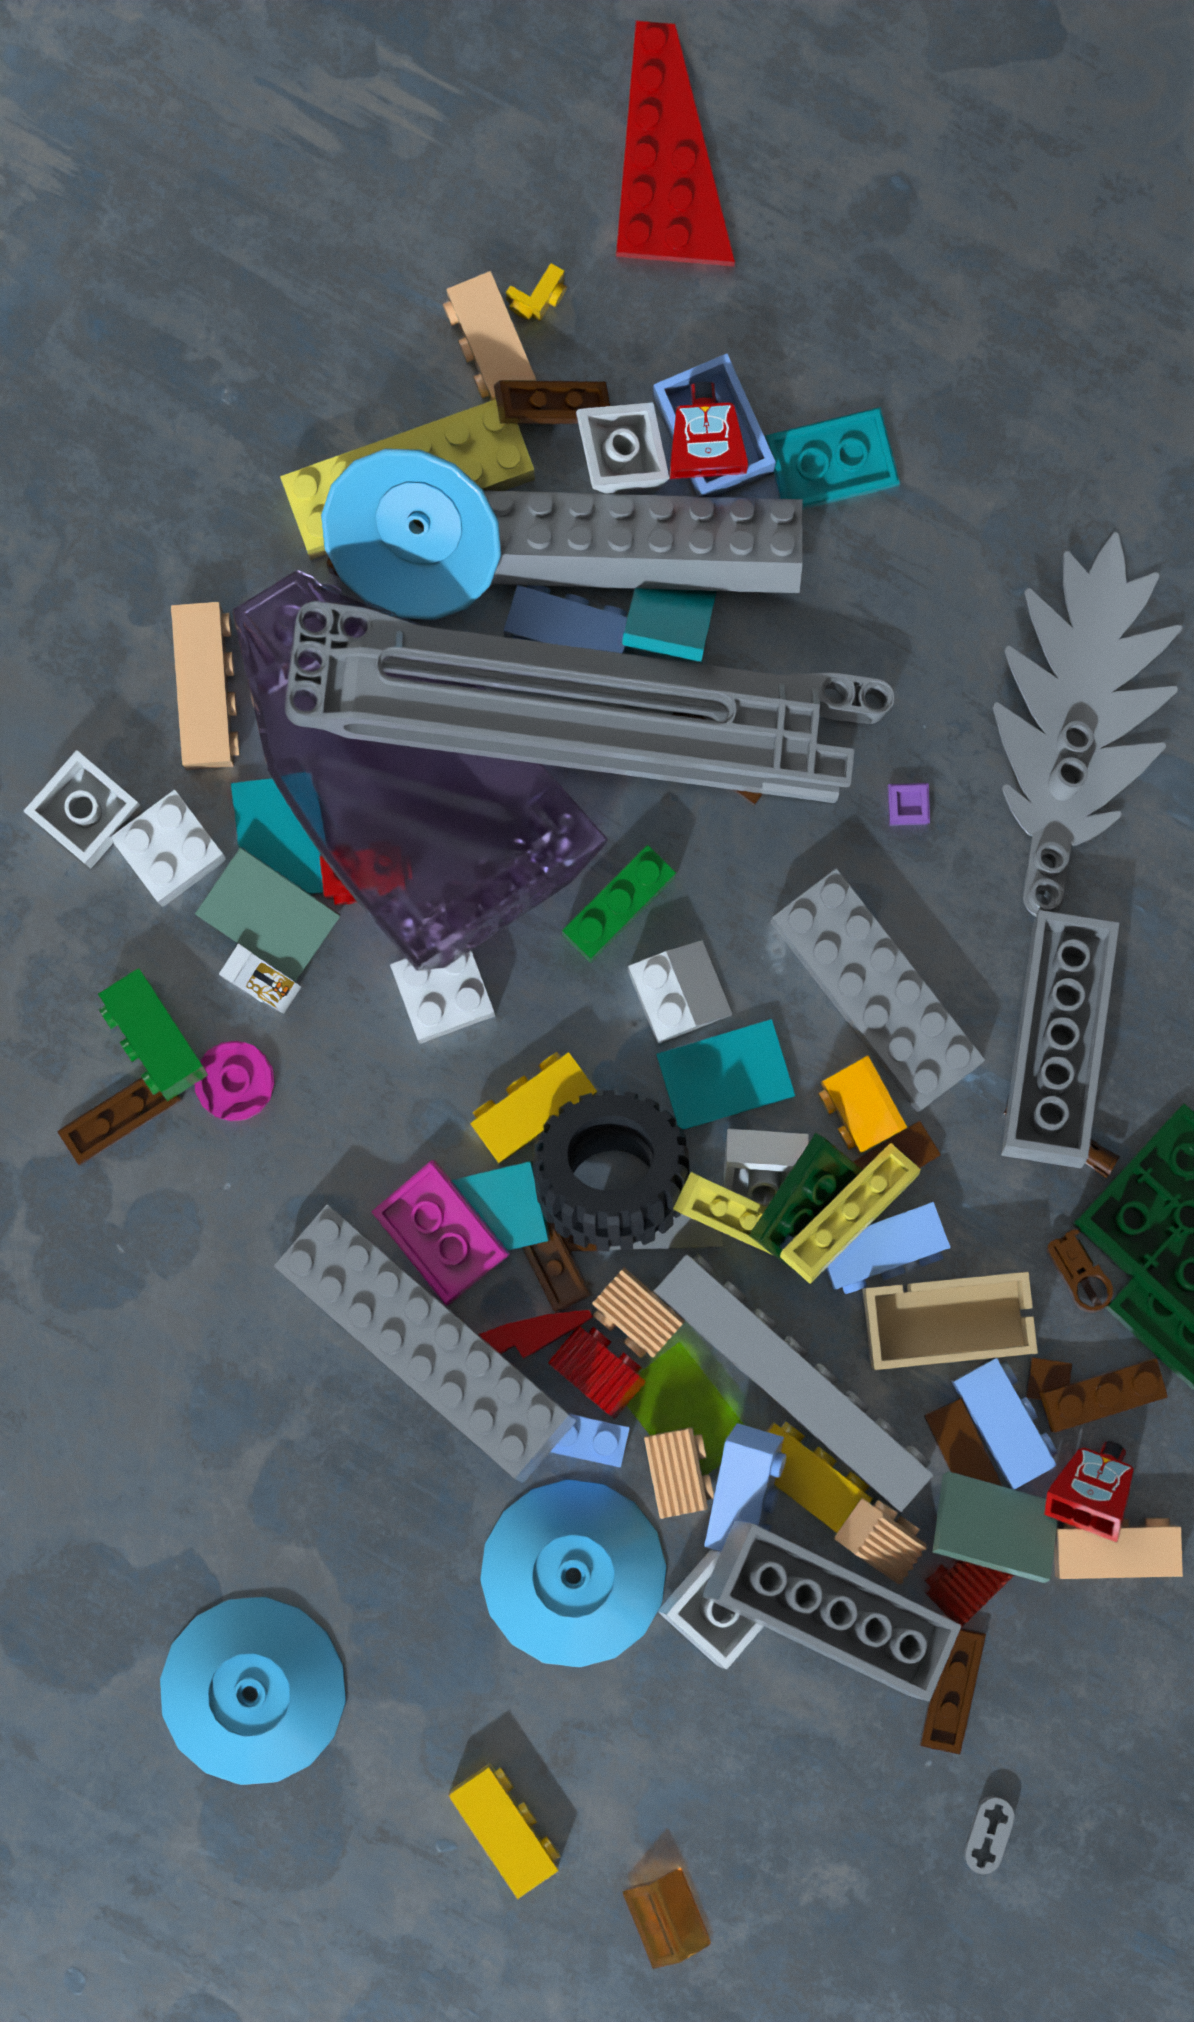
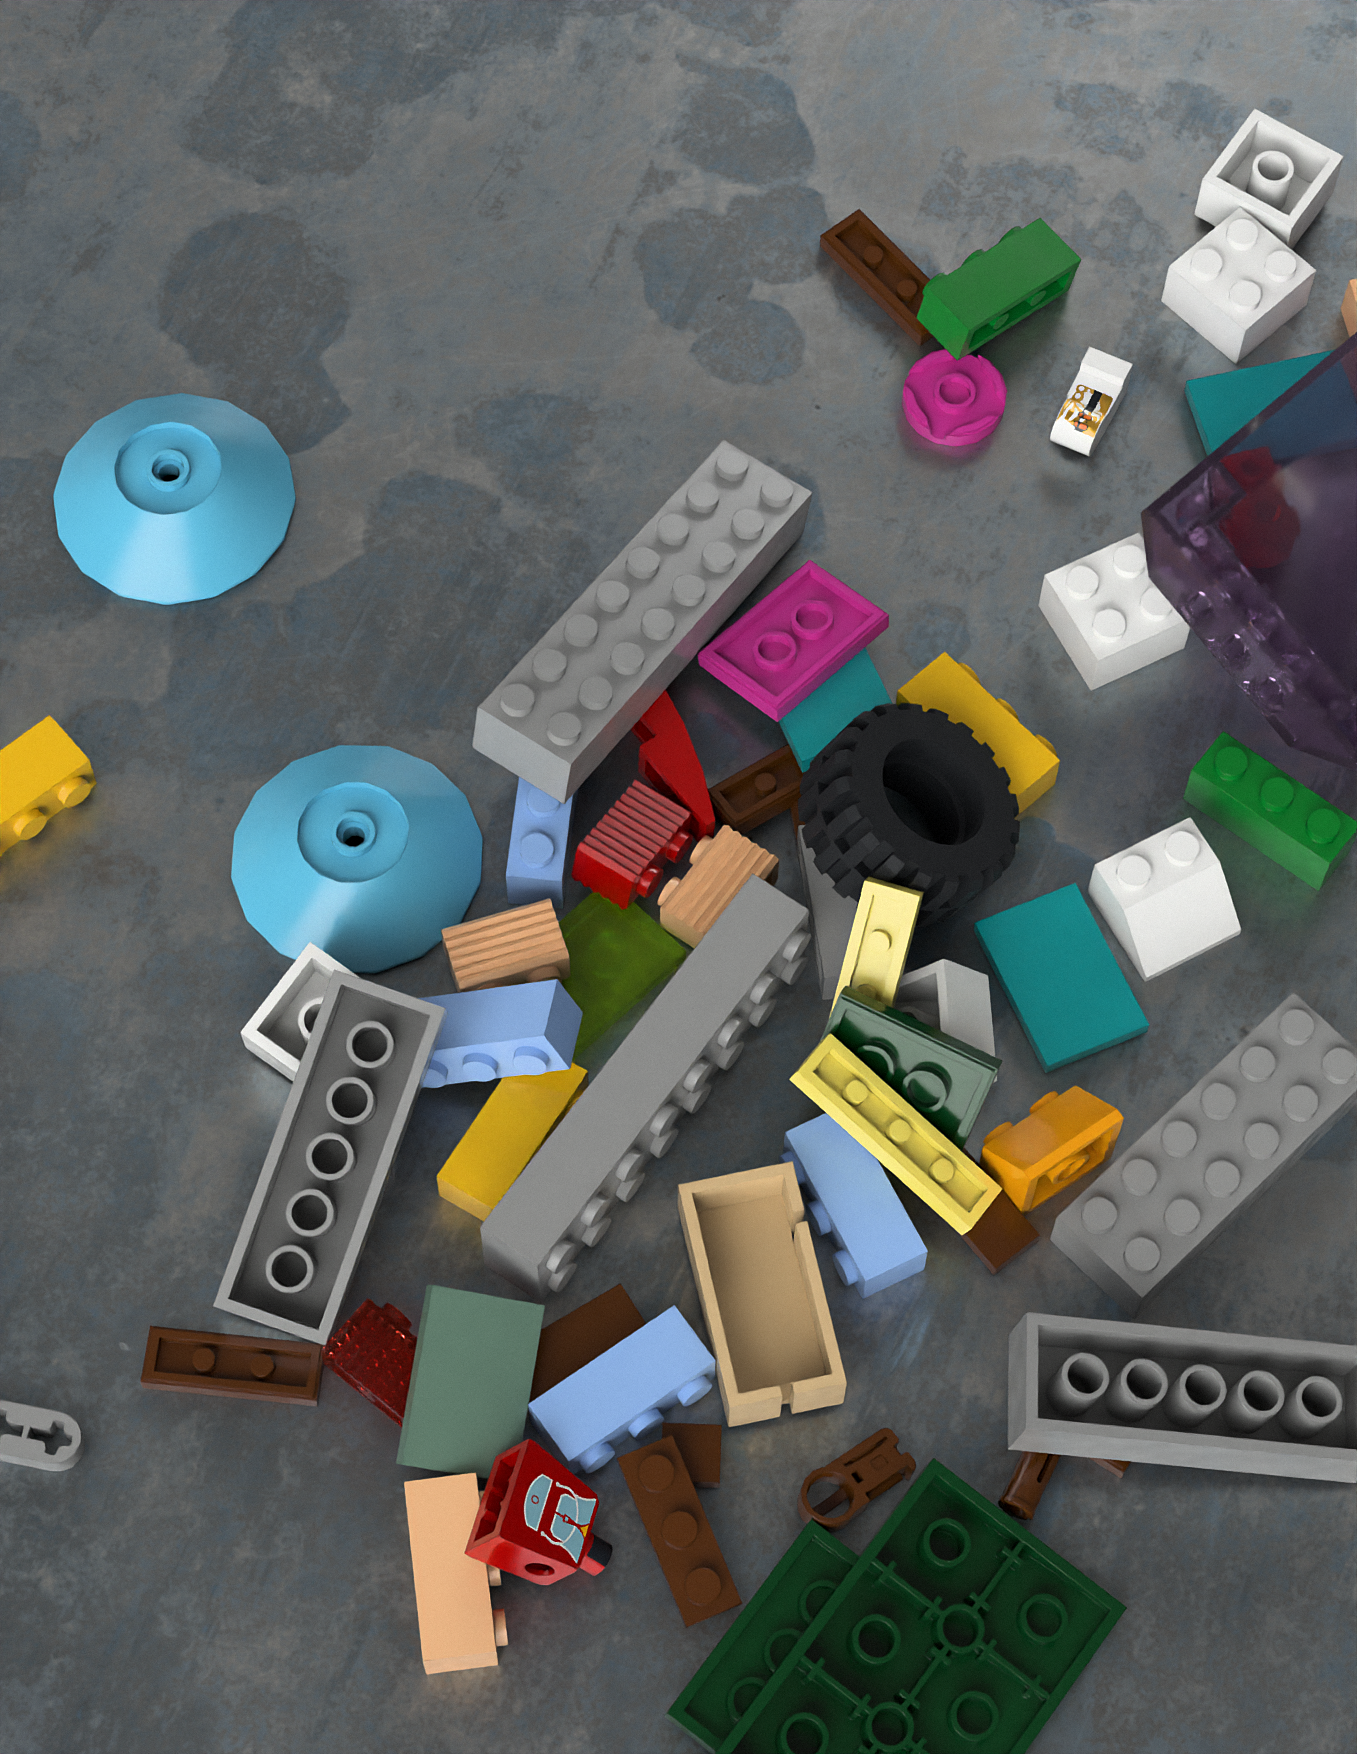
camera: 85 degrees right, 20 degrees down
sand green tile [195,847,341,982] -> none
light nougat brick [834,1498,927,1584] -> none

